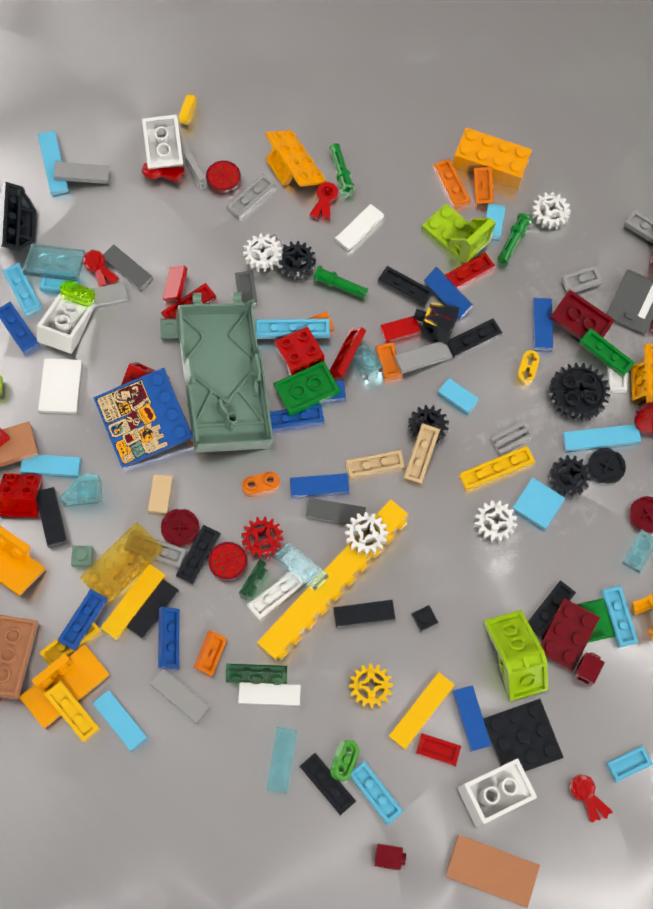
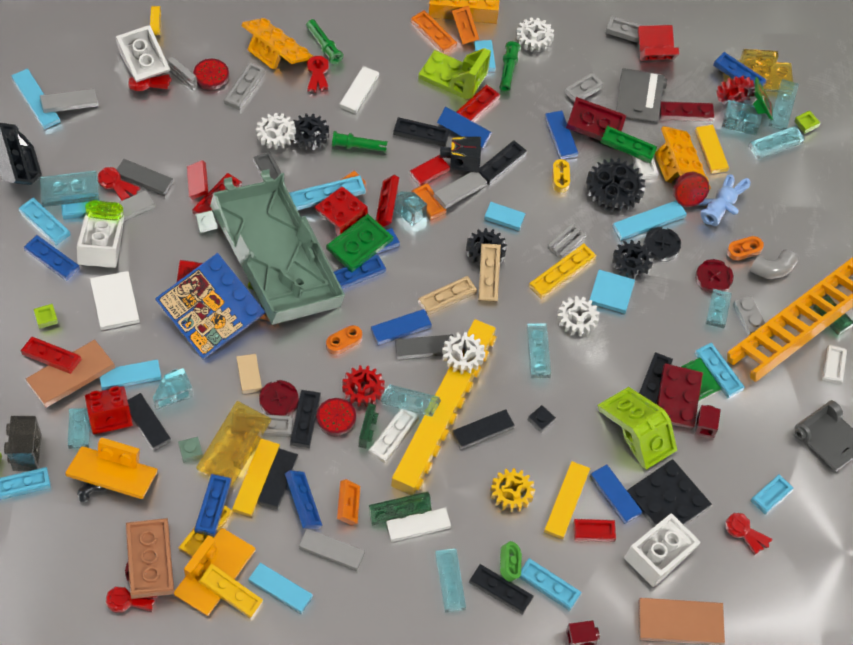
camera: 20 degrees left, 10 degrees down
none -> clear light blue plate [527,323,551,378]

